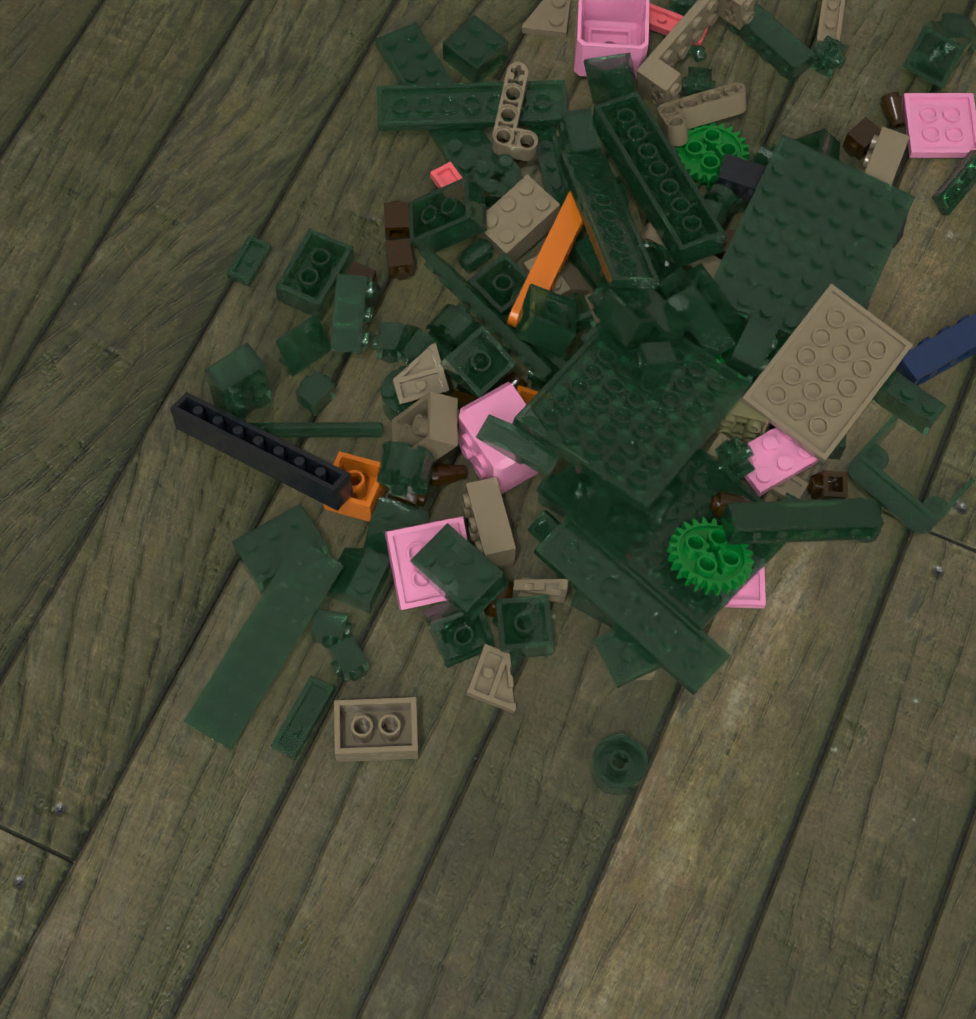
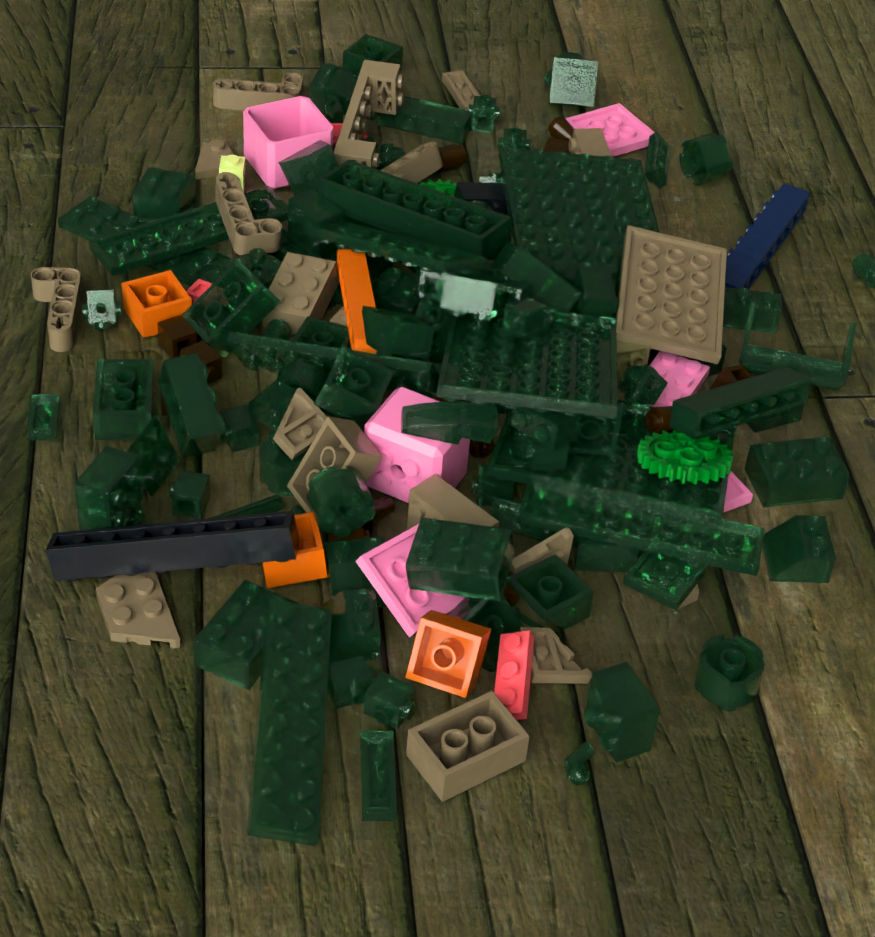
camera: 30 degrees left, 25 degrees down
none -> dark tan beam [31,267,83,352]
none -> clear green brick [82,290,121,330]
none -> dark tan wing [96,572,180,648]
none -> orange brick [122,270,193,338]
none -> yellowish green brick [219,155,246,192]
none -> orange brick [405,609,491,698]
none -> dark brown brick [438,144,467,172]
none -> coral plate [494,630,534,720]
none -> clear green brick [497,127,531,166]
none -> clear green arm [564,742,594,785]
none -> clear green brick [584,662,660,763]
none -> clear green brick [744,437,850,508]
none -> clear green slope [761,515,836,583]

